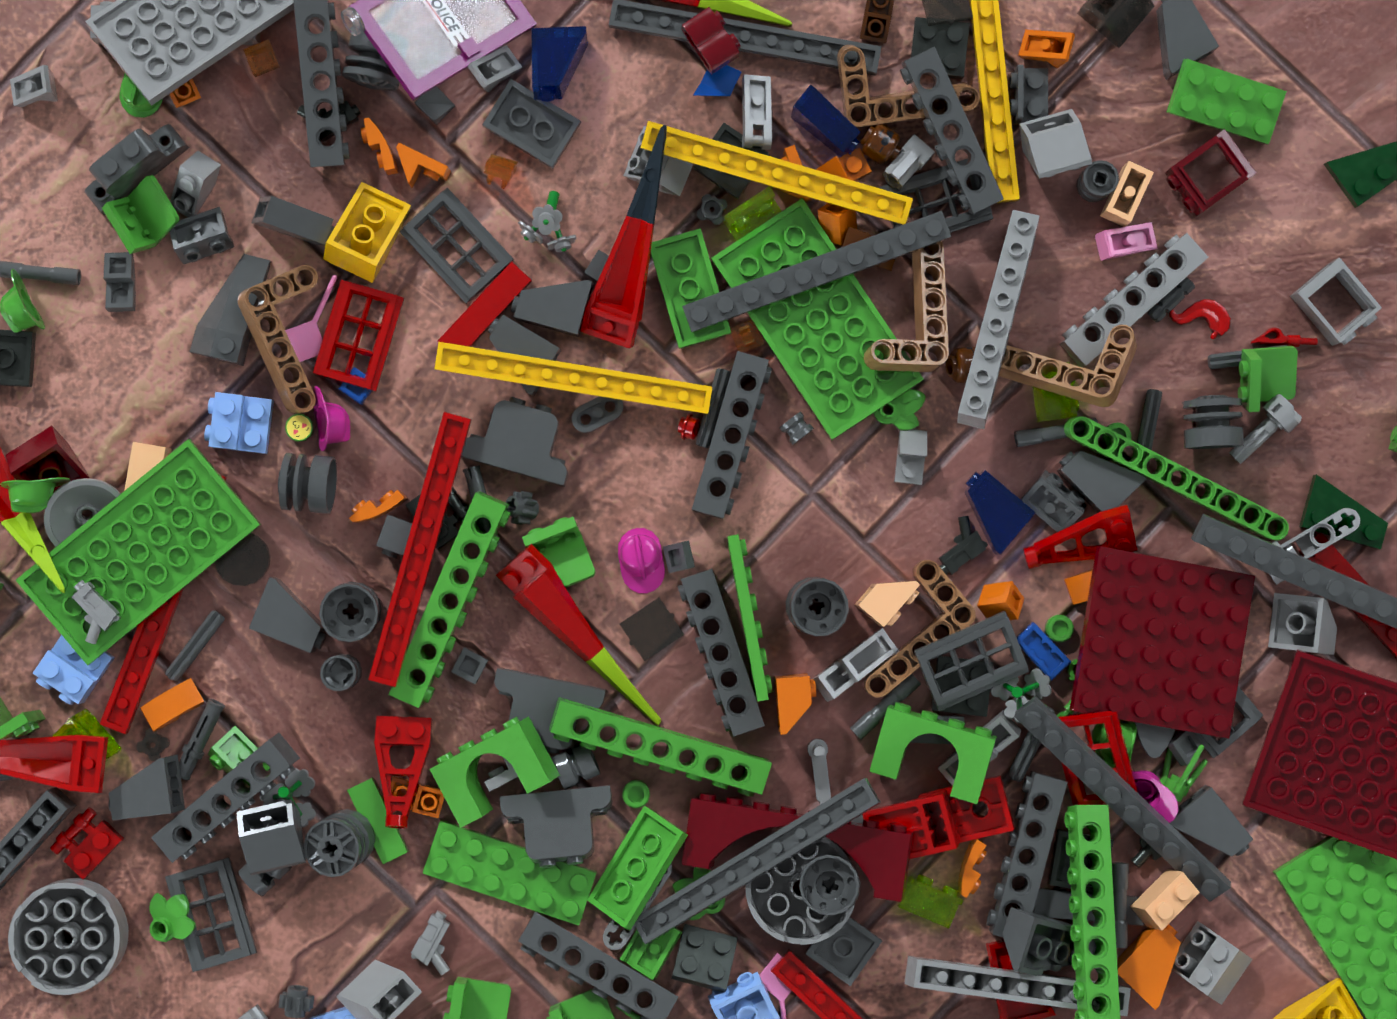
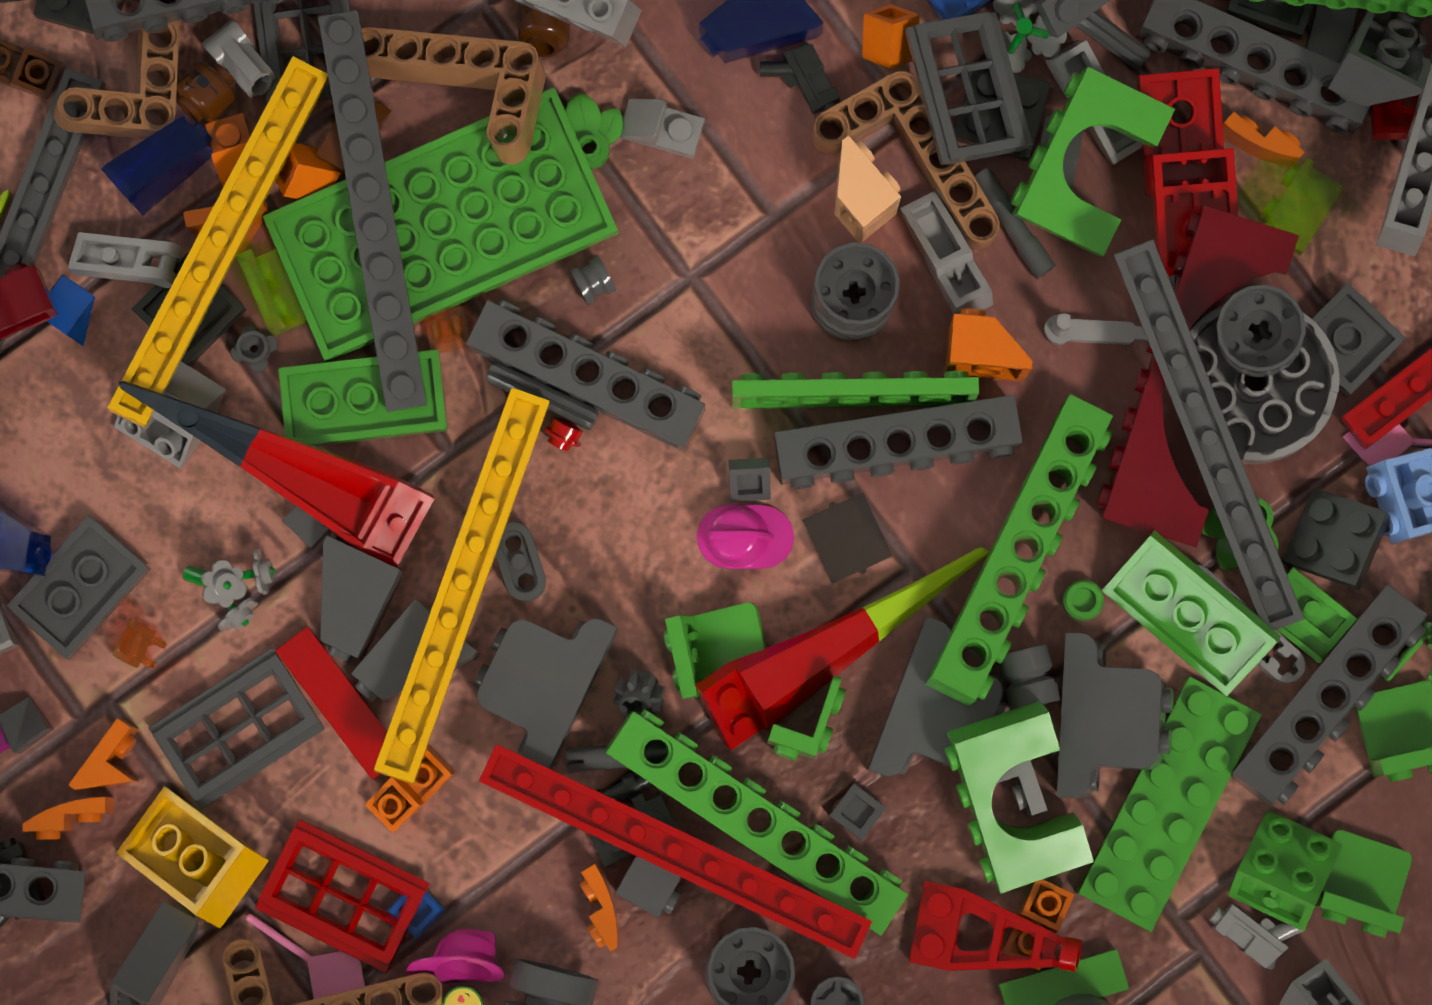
camera: 75 degrees left, 5 degrees down
none -> orange slope [365,744,456,834]
none -> bright green bracket [767,675,847,761]
none -> bright green bracket [1228,811,1342,931]

